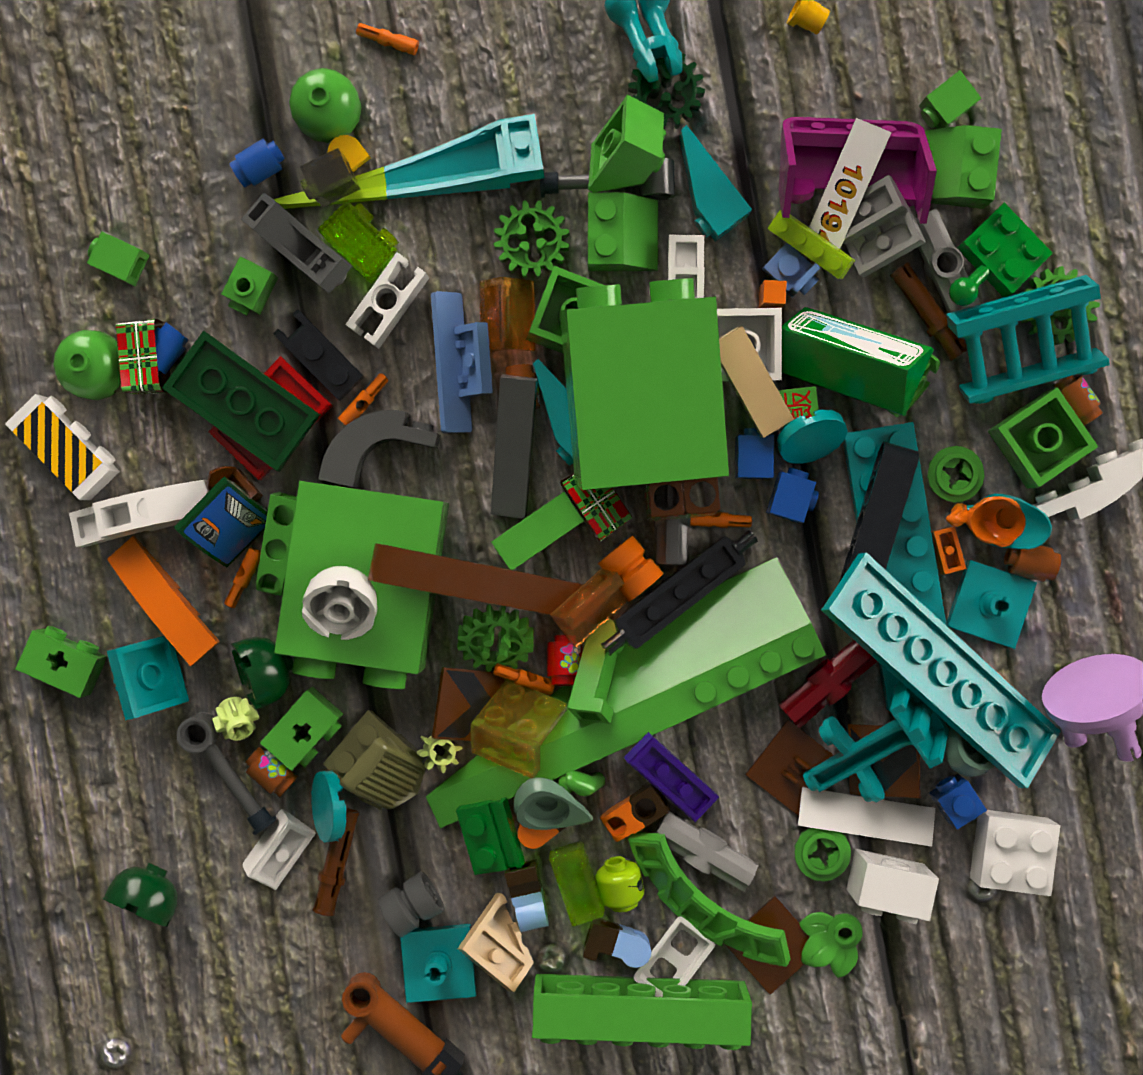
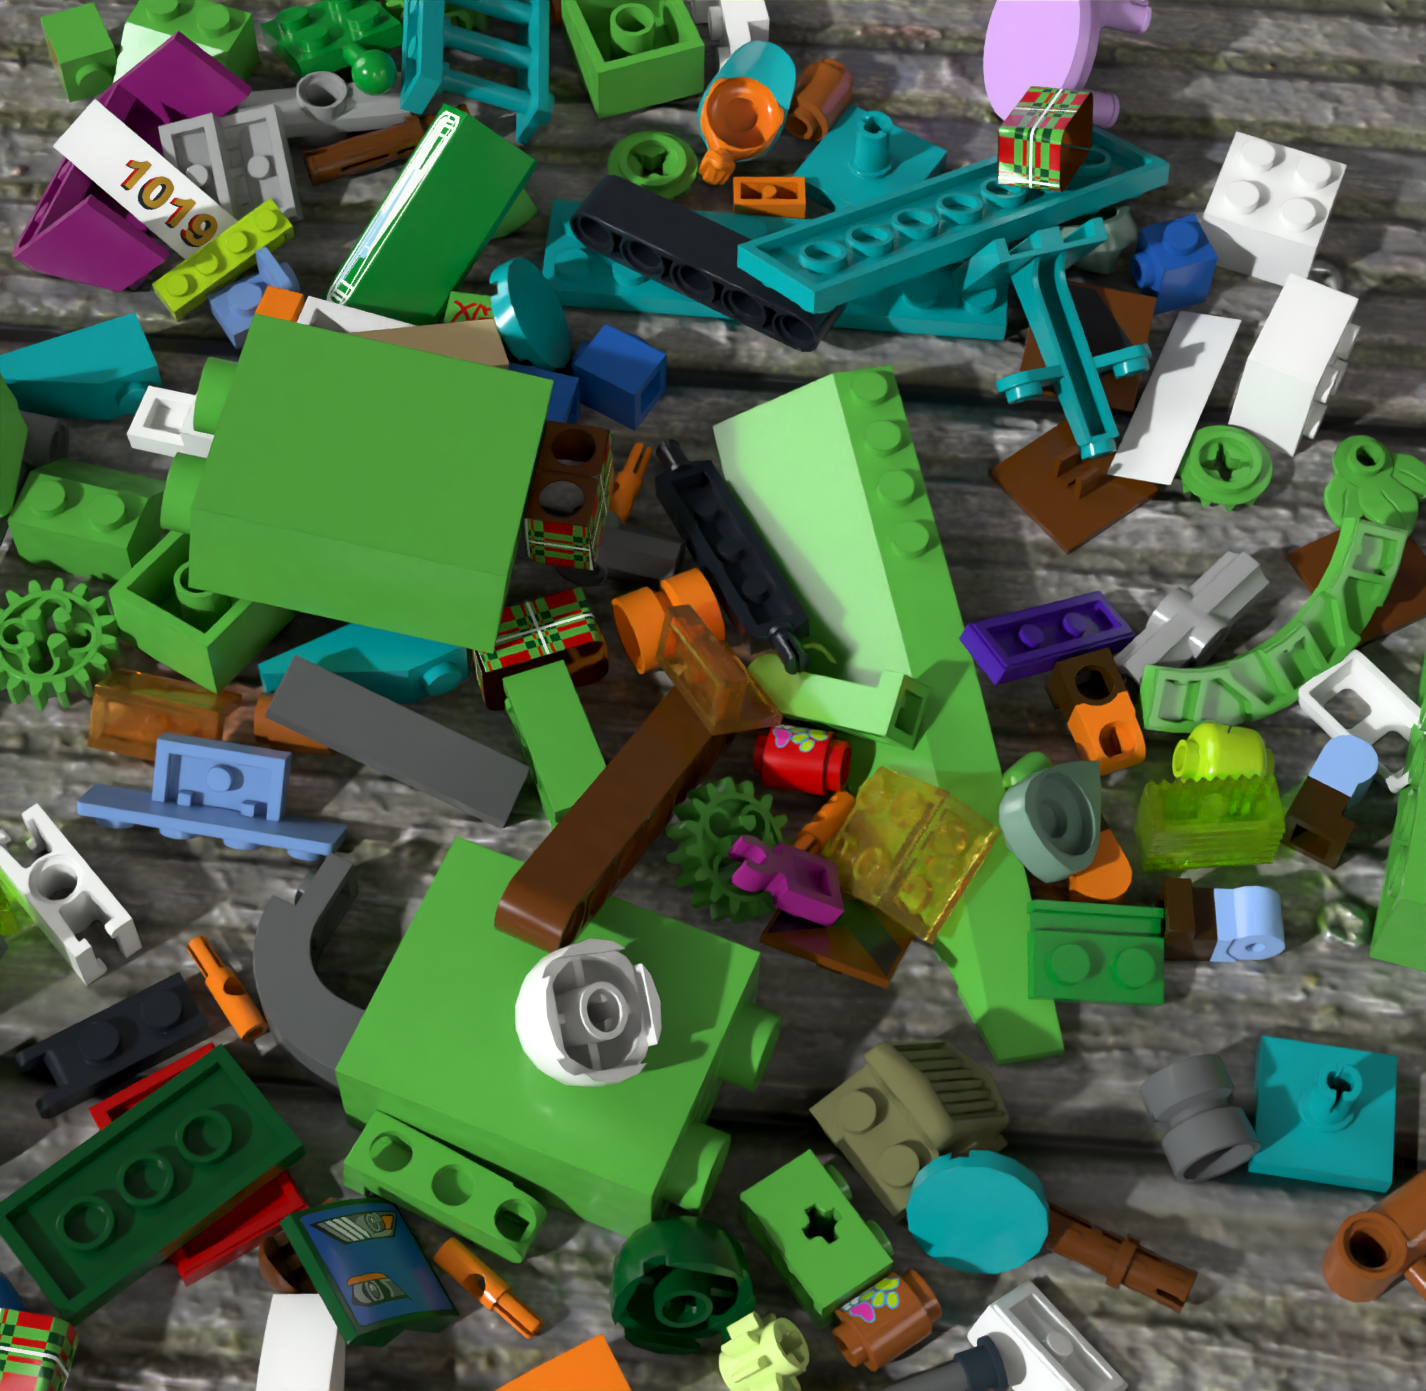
camera: 75 degrees left, 30 degrees down
yellowish green gear [417,735,463,773] -> none
tan wing [457,893,534,992] -> none
dark red piece [778,640,877,728] -> none
none -> magenta plate [728,835,844,927]
none -> piece [997,85,1093,192]

